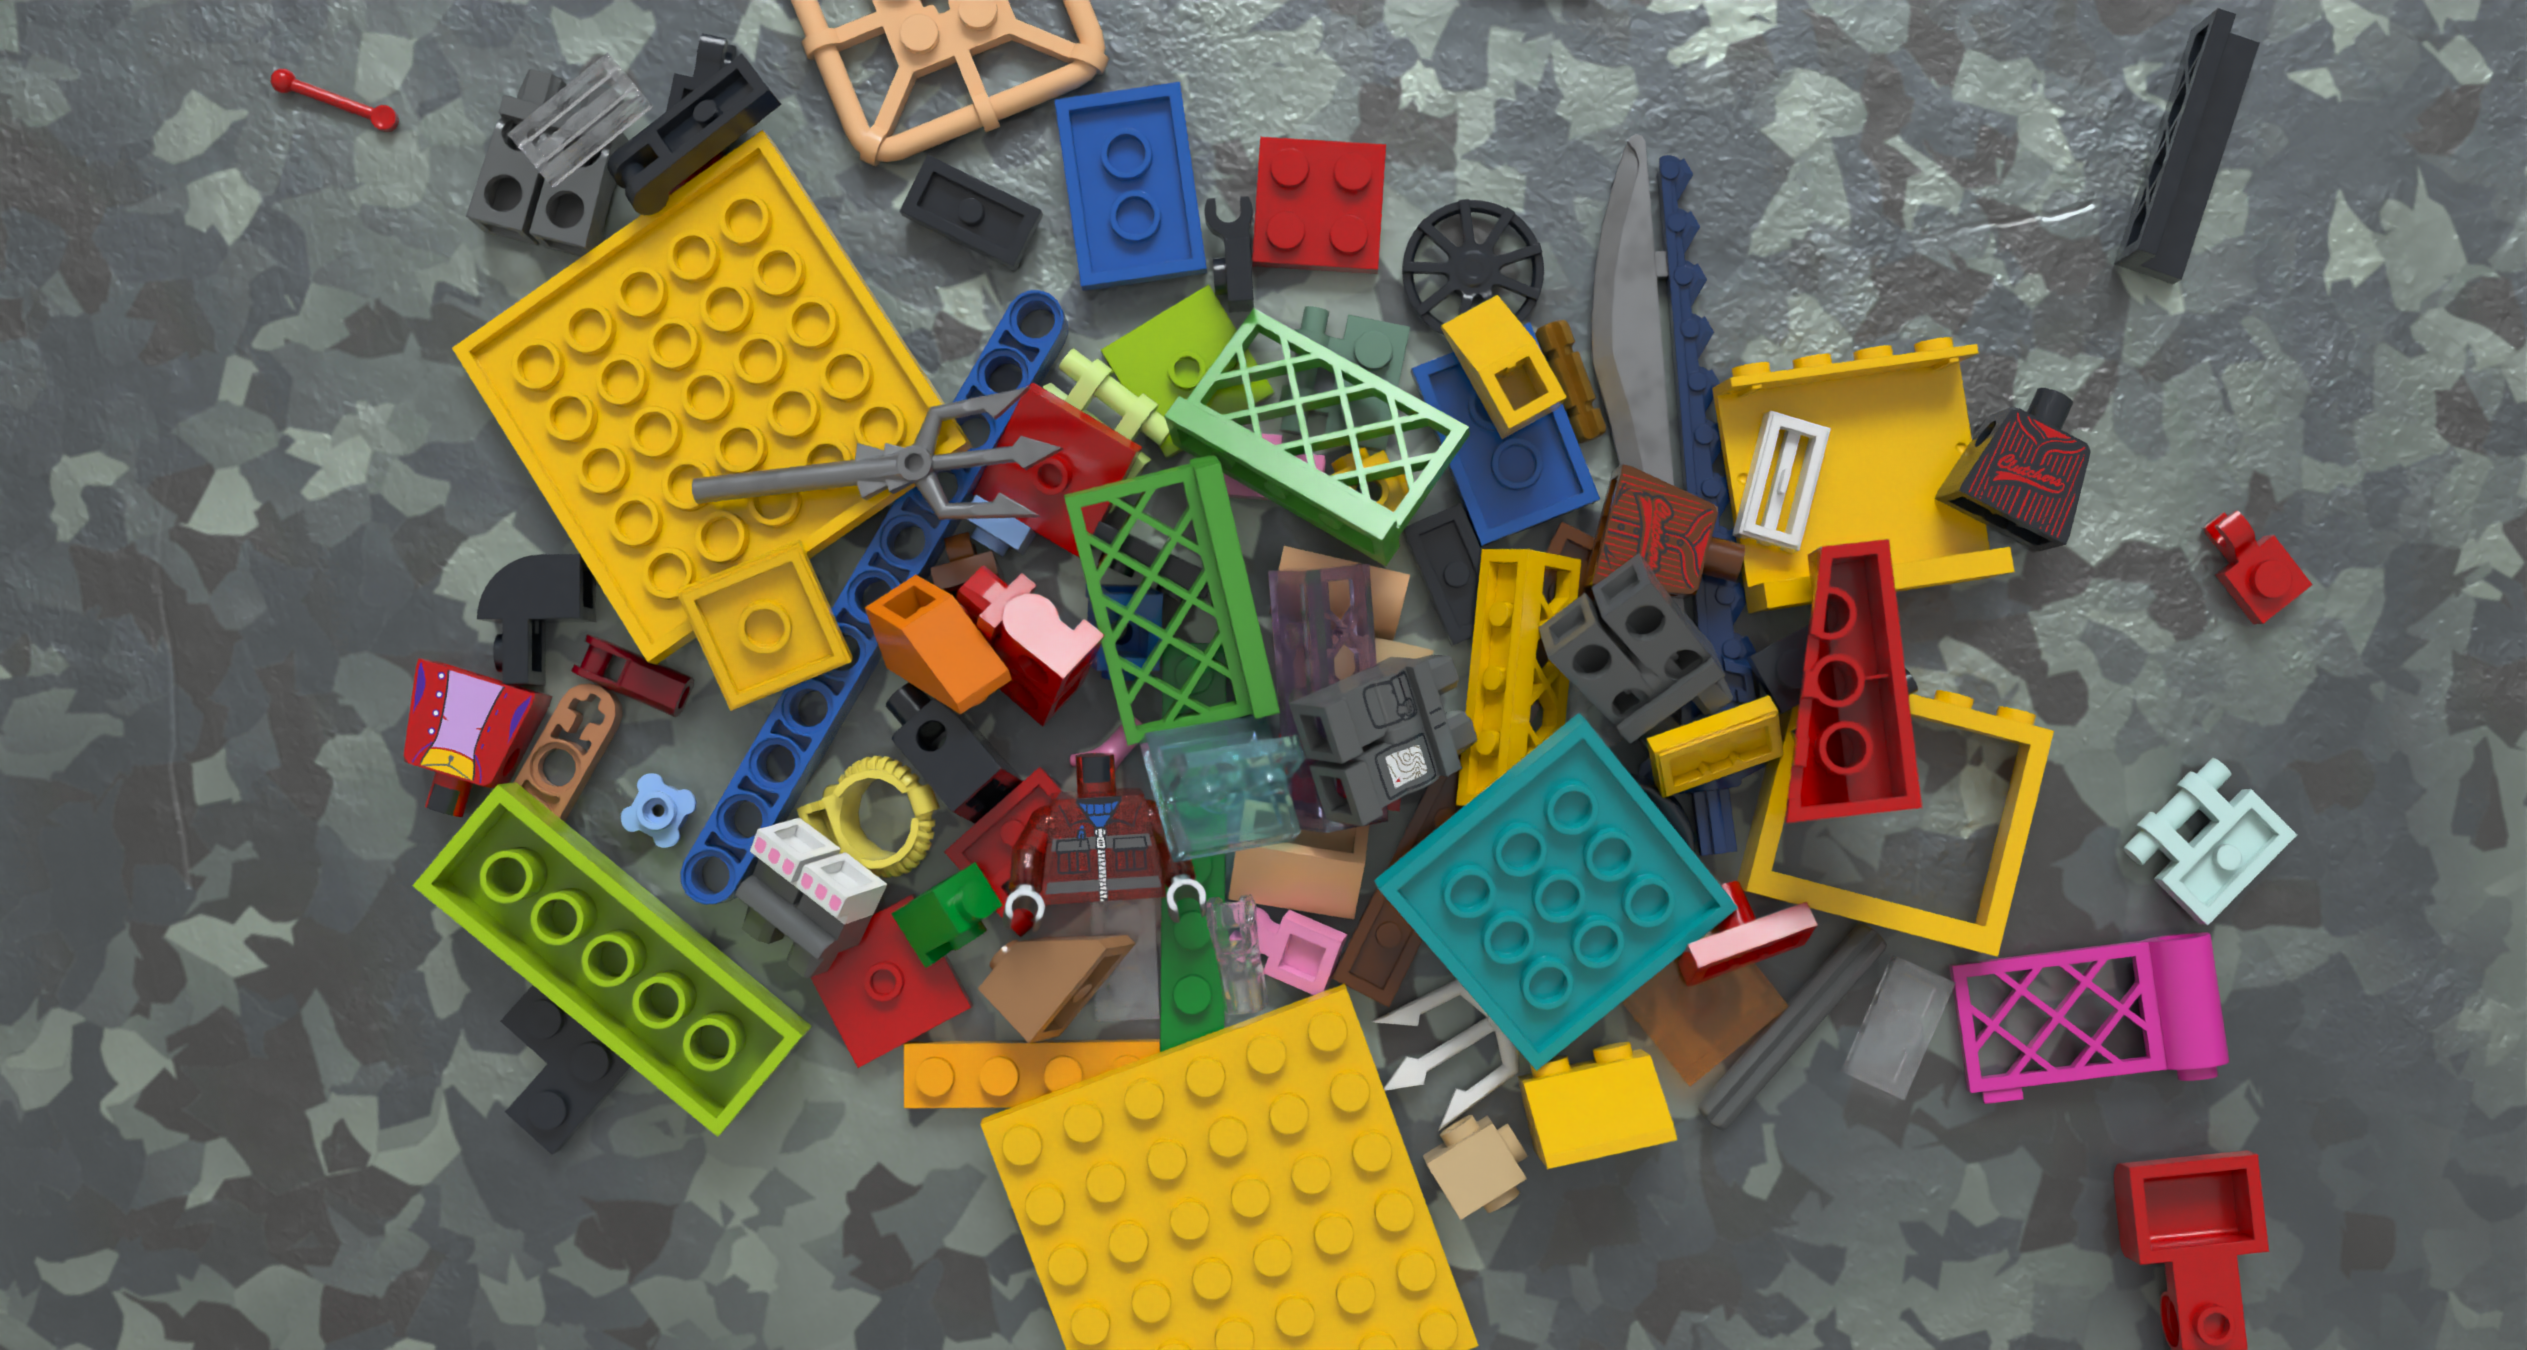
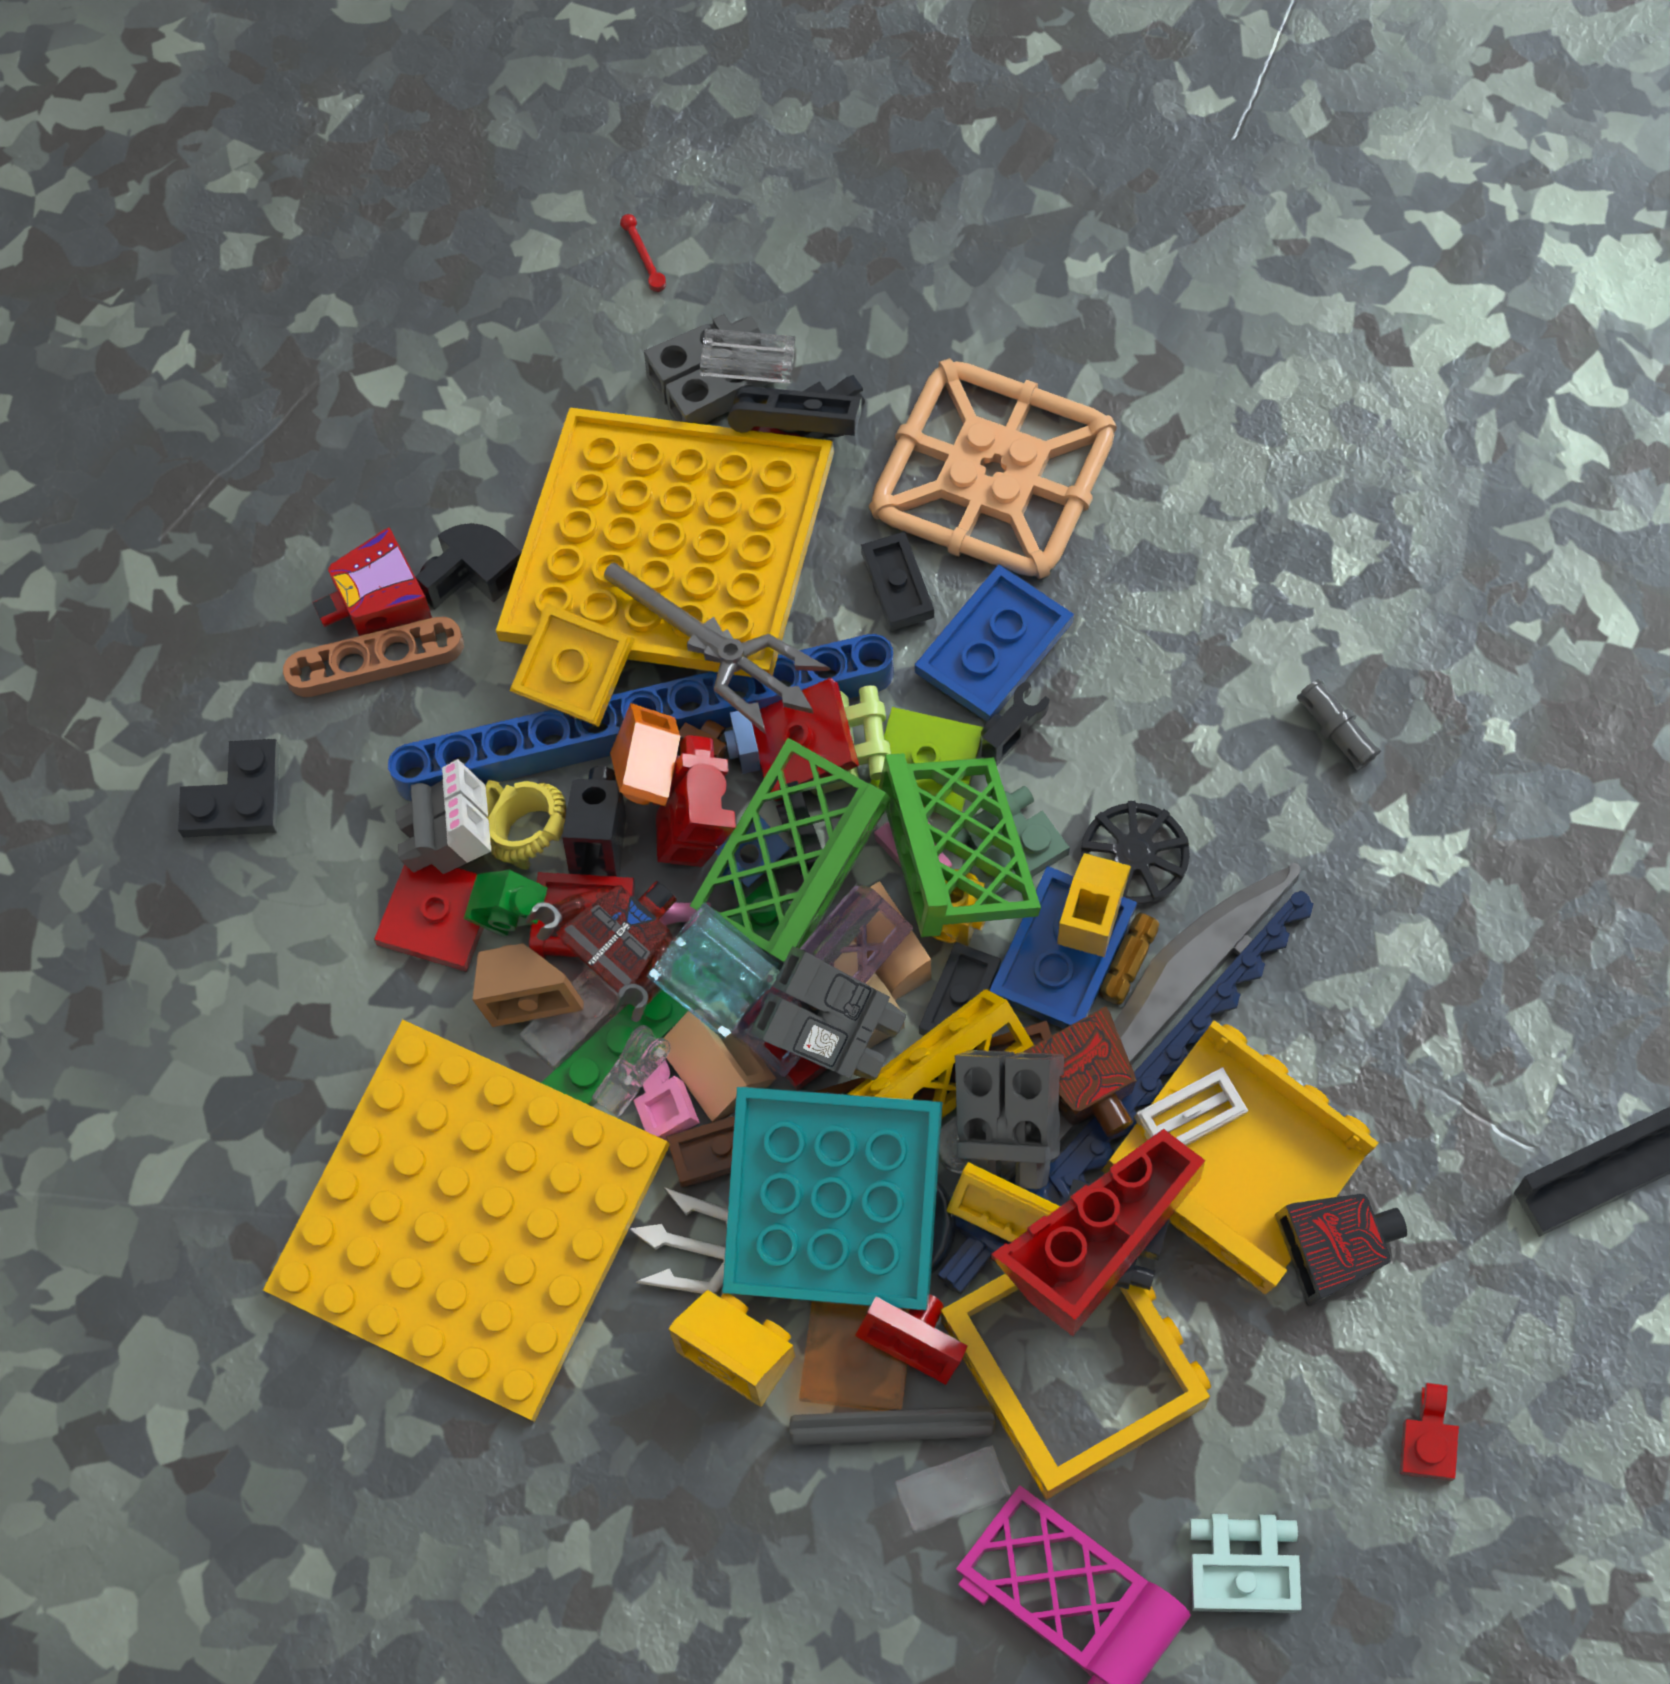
camera: 50 degrees right, 20 degrees down
lime brick [412,782,812,1137] -> none
dark red bar [571,634,694,717] -> none
light blue plate [621,773,697,848] -> none
light orange plate [904,1039,1160,1109] -> none
red plate [1252,136,1386,274] -> none
tan brick [1423,1115,1528,1220] -> none

